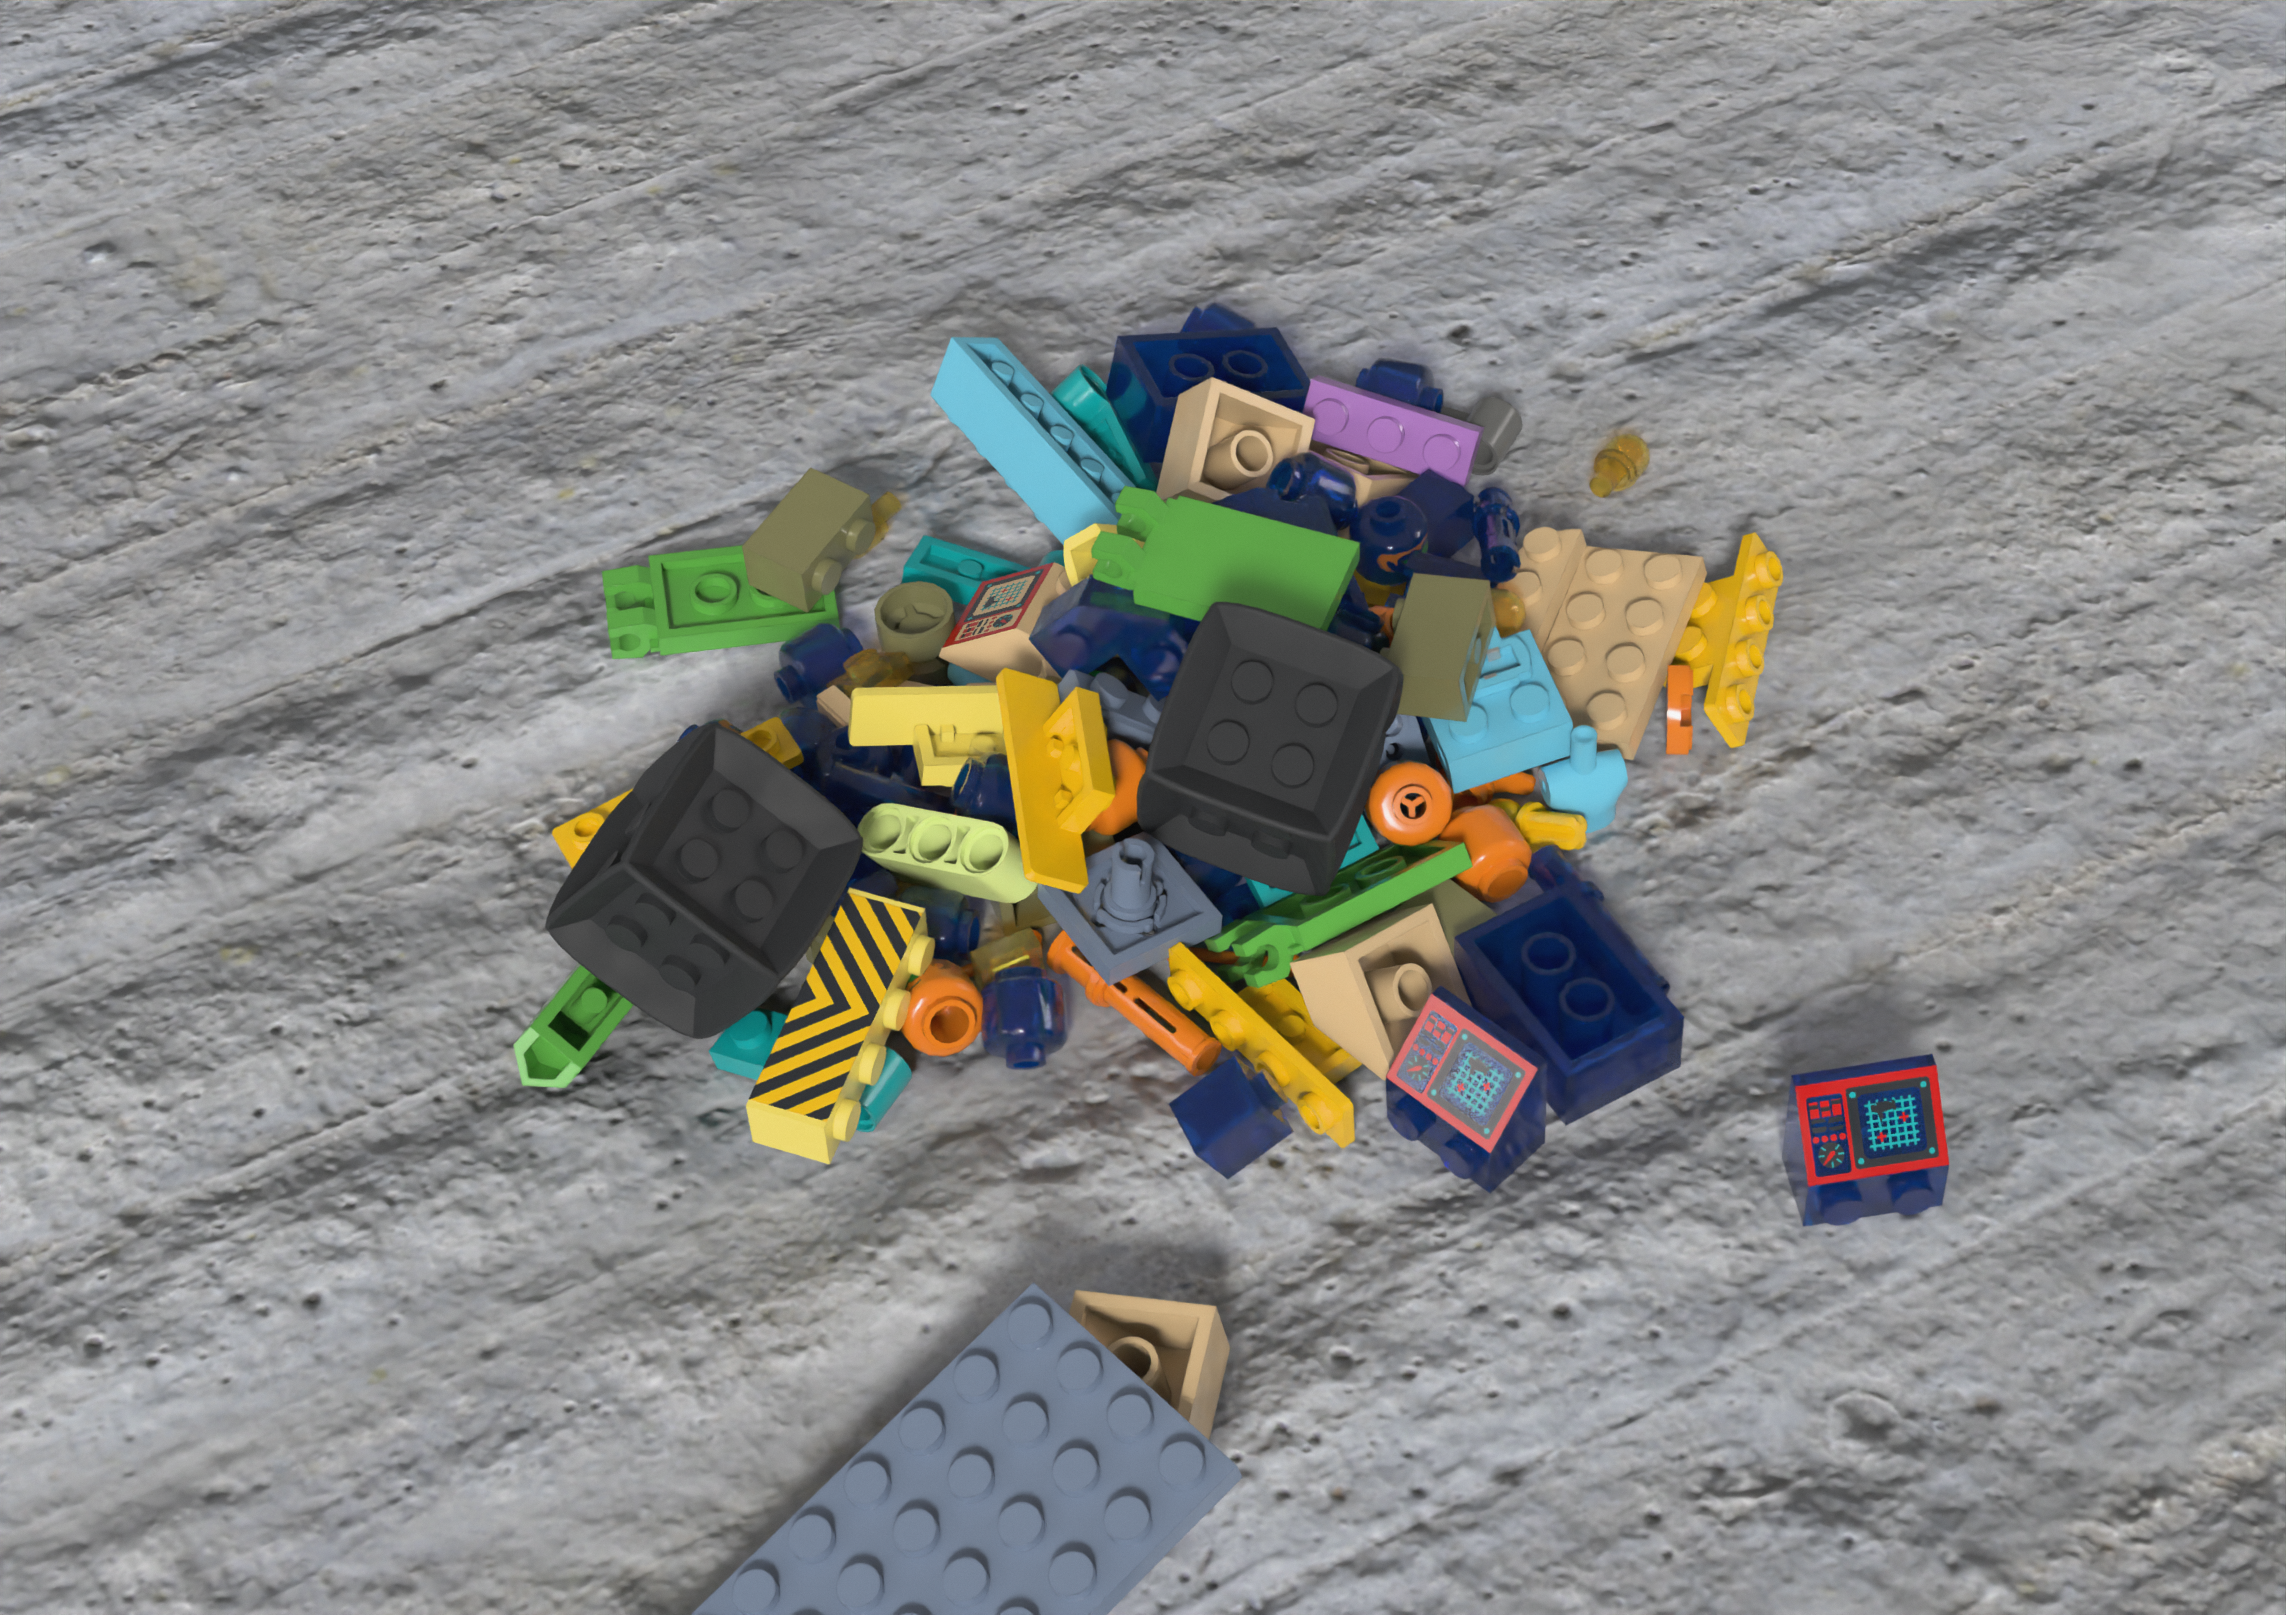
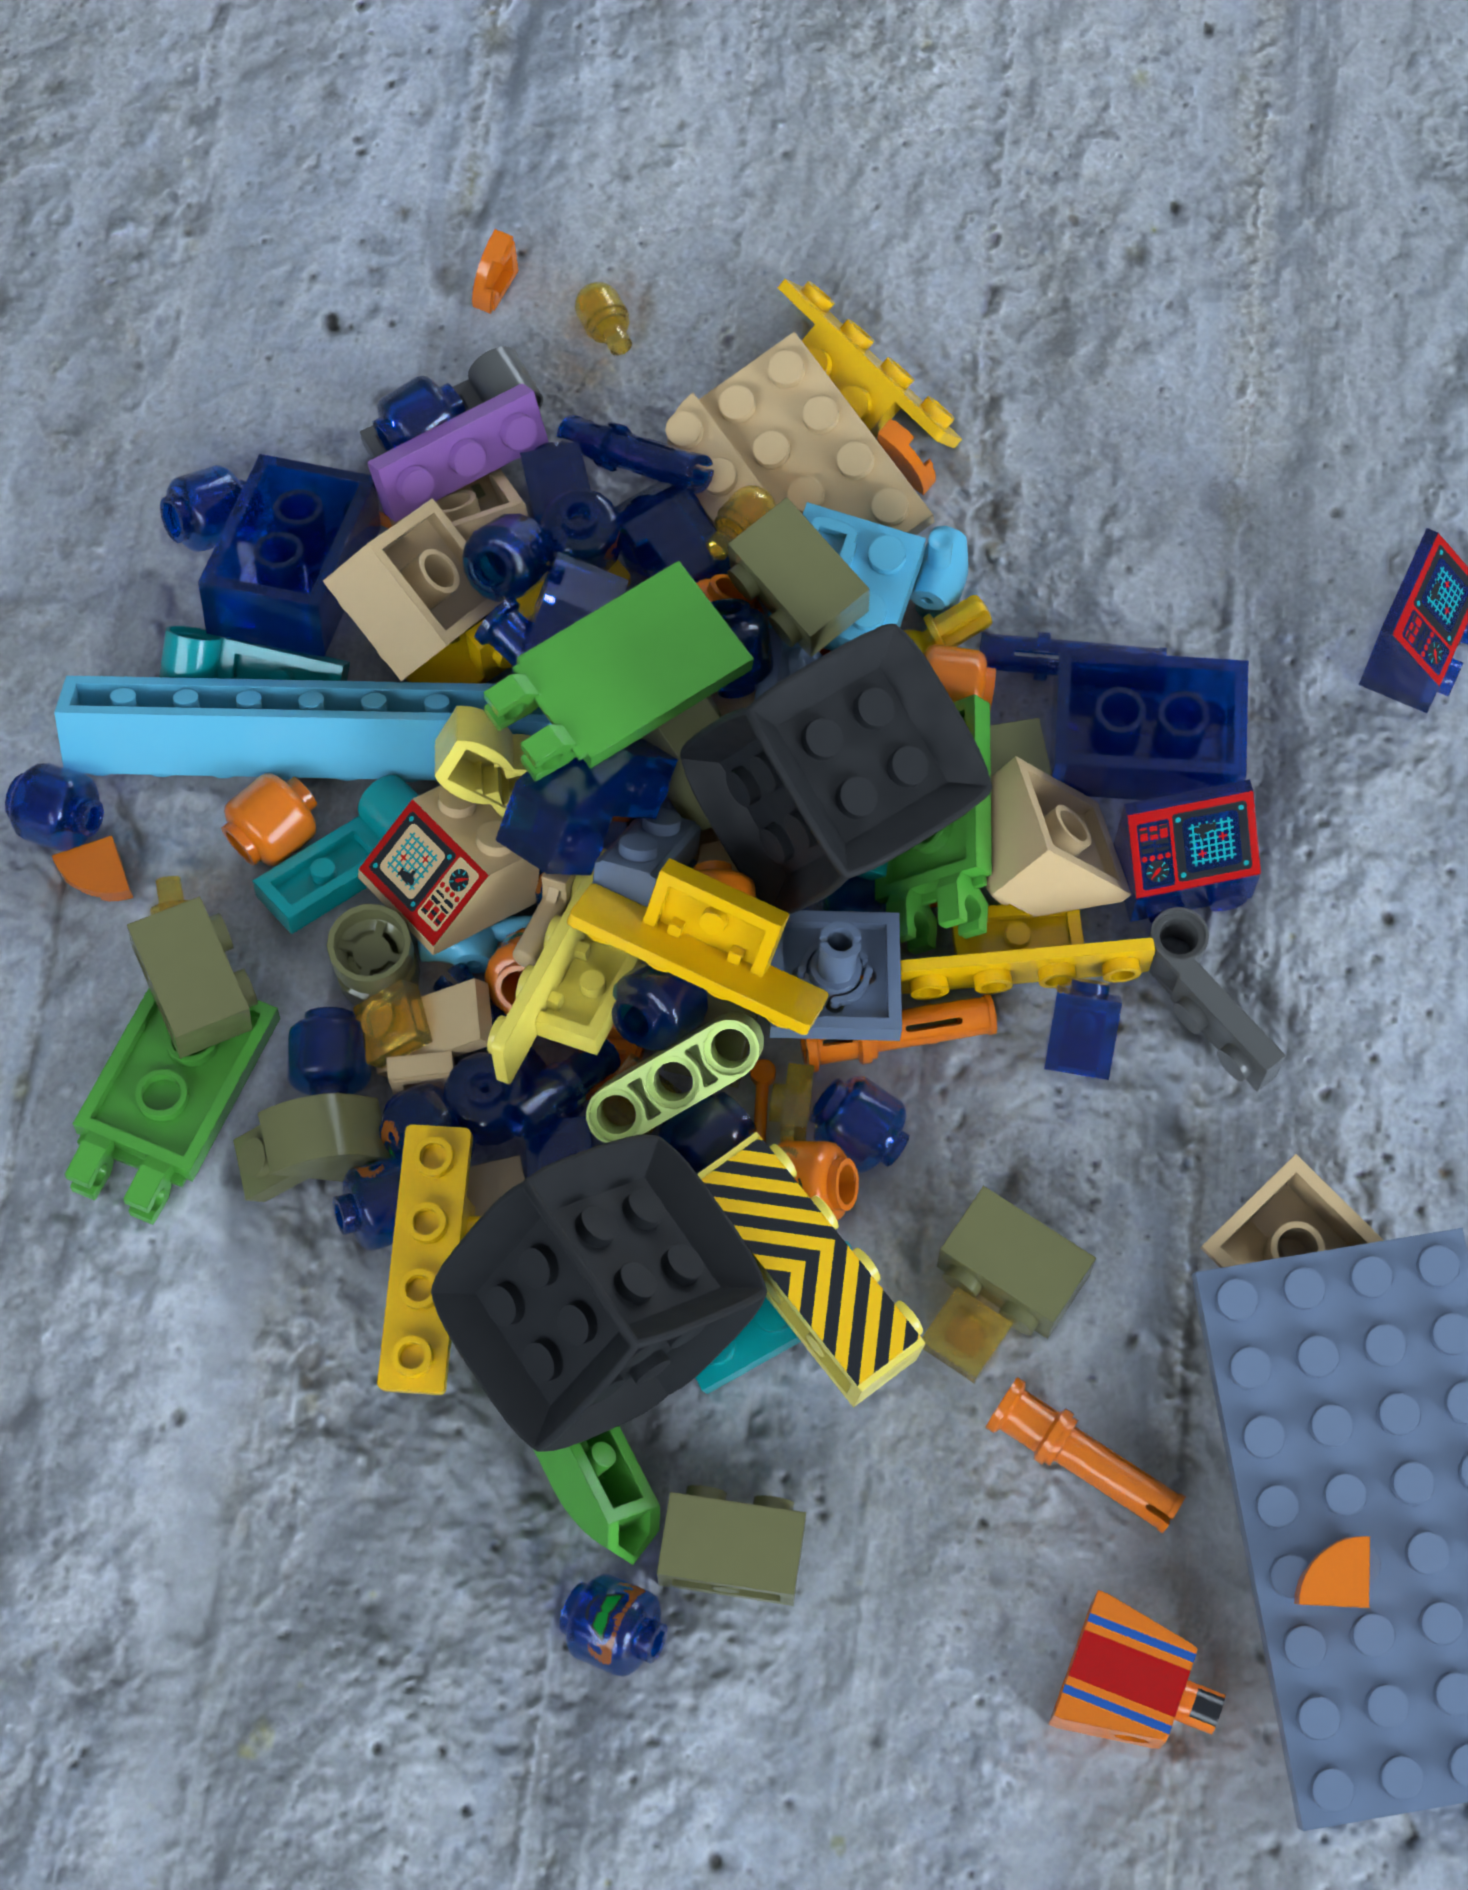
camera: 60 degrees left, 20 degrees up
none -> clear blue head [5,763,104,851]
none -> orange tile [52,835,134,902]
none -> orange head [221,773,317,866]
none -> olive brick [233,1093,391,1202]
none -> orange tile [472,229,519,314]
none -> clear blue head [559,1573,668,1677]
none -> olive brick [657,1485,806,1606]
none -> clear yellow plate [922,1287,1013,1384]
none -> olive brick [937,1185,1096,1339]
none -> orange pin [985,1377,1186,1534]
none -> torso [1048,1590,1226,1749]
none -> dark grey plate [1148,907,1286,1092]
none -> orange tile [1294,1536,1370,1608]

